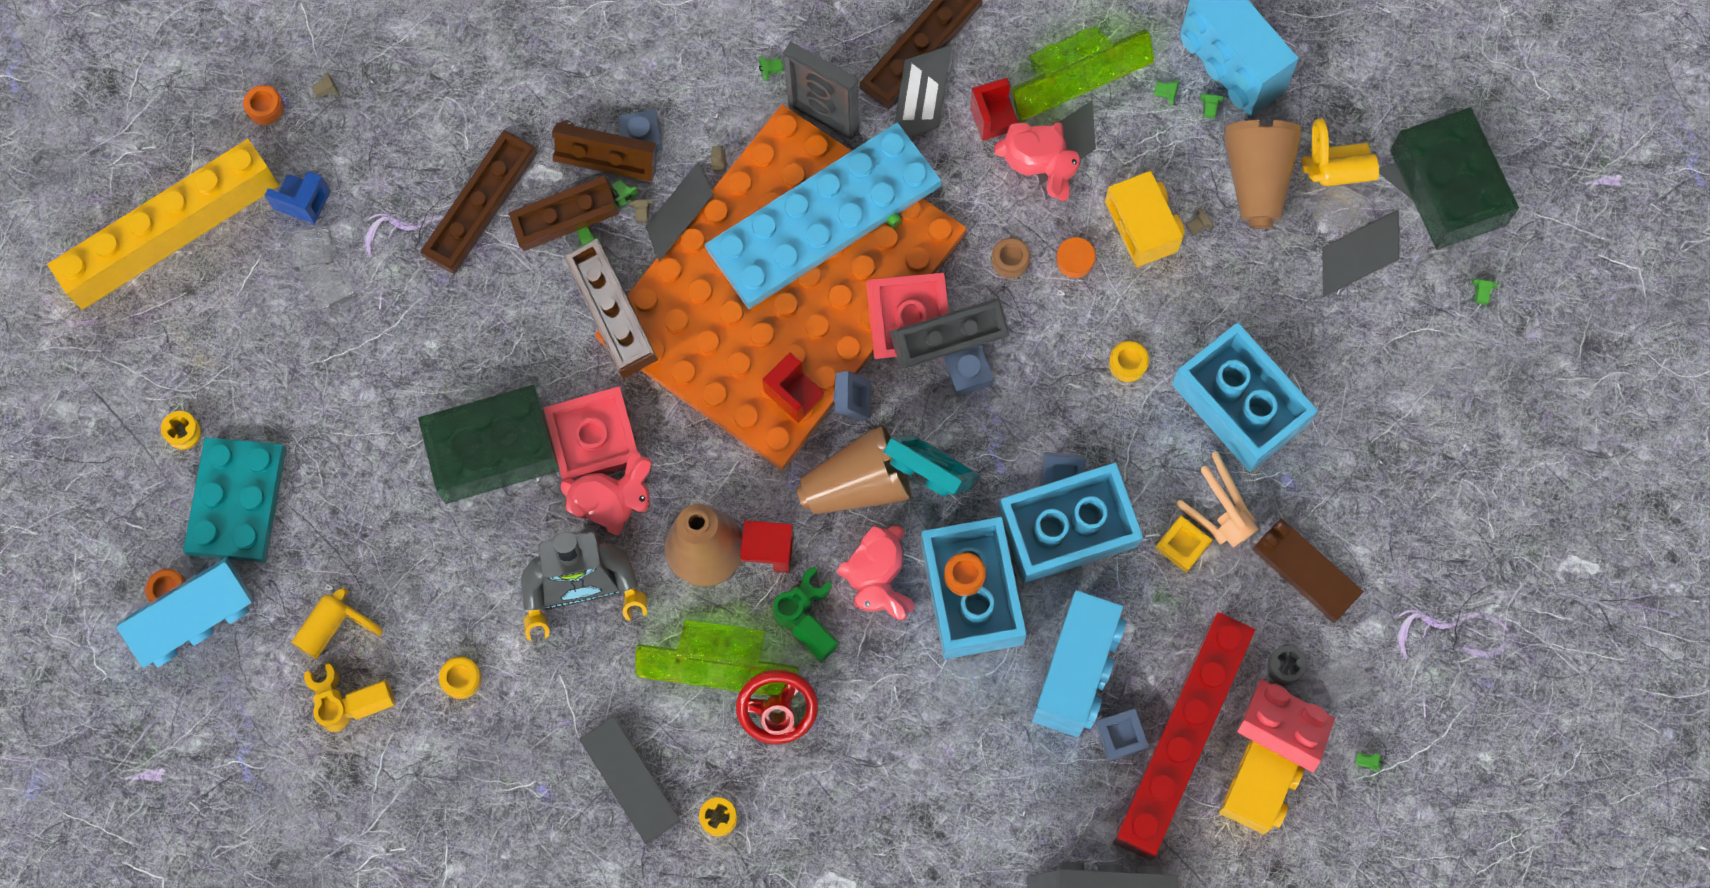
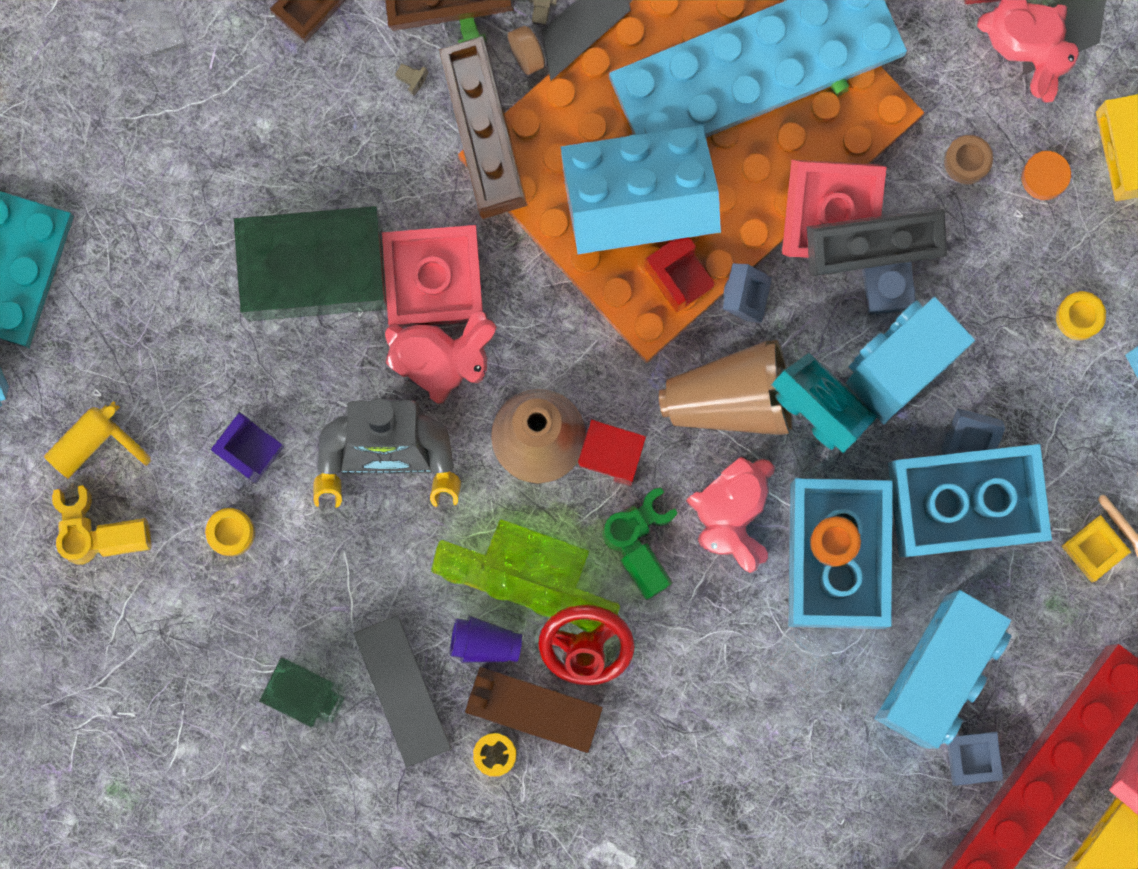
camera: 10 degrees right, 10 degrees up
none -> dark purple panel [210,412,284,484]
none -> clear green brick [259,657,346,728]
none -> dark tan piece [395,63,429,96]
none -> dark purple cone [450,615,522,663]
none -> reddish brown hinge [465,667,603,753]
none -> medium nougat tile [508,25,545,75]
none -> medium azure brick [561,125,721,254]
none -> medium azure brick [846,297,975,425]

